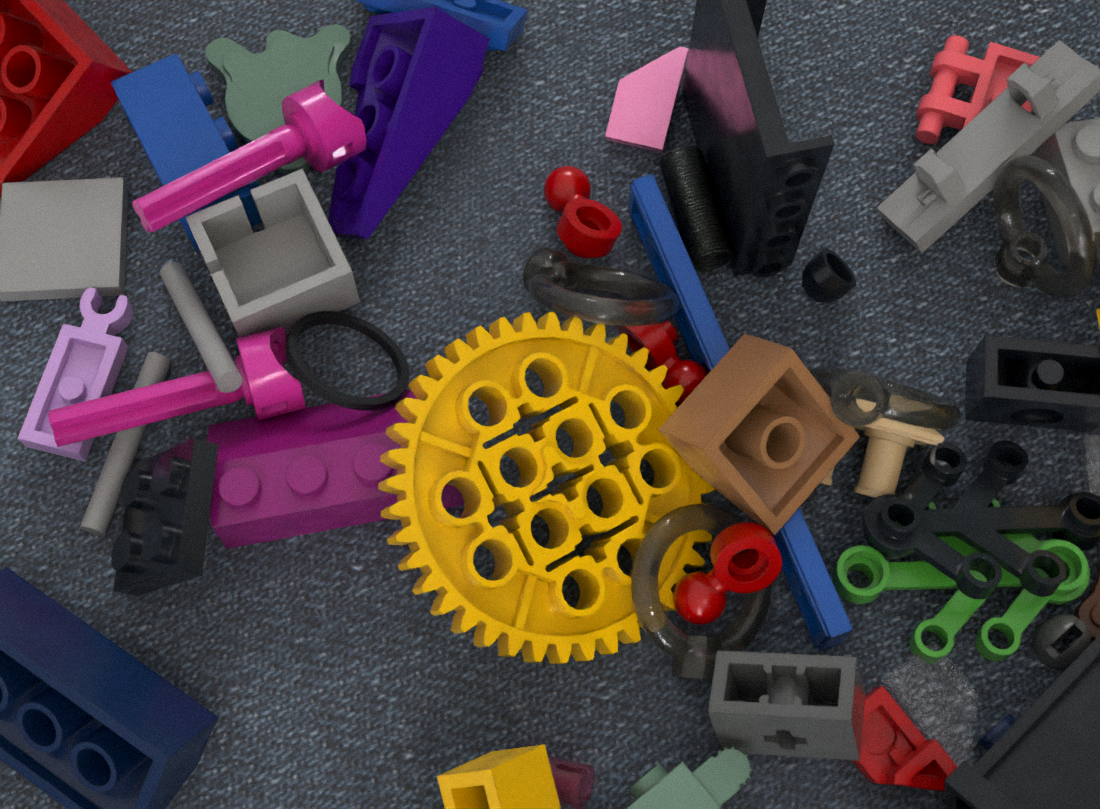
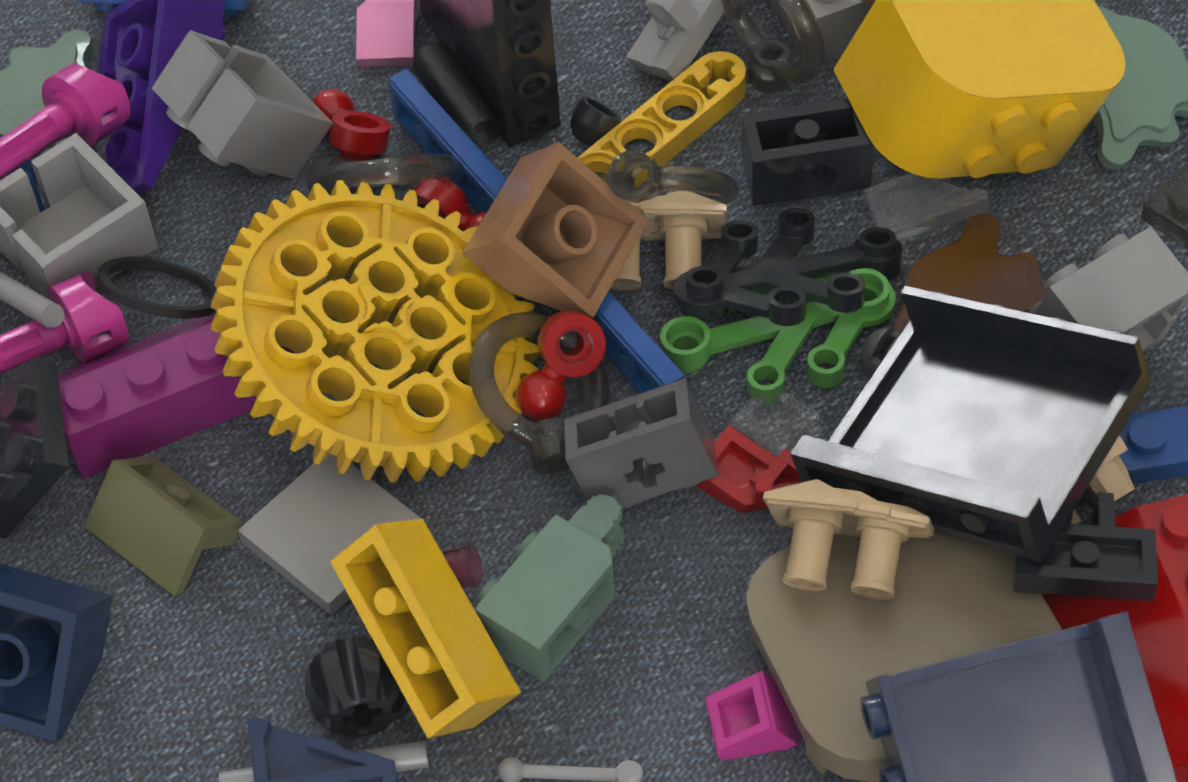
camera: 10 degrees left, 15 degrees down
none -> olive panel [83,456,244,596]
none -> light grey piece [152,30,333,179]
none -> light grey tile [238,454,422,616]
none -> yellow beam [577,51,746,198]

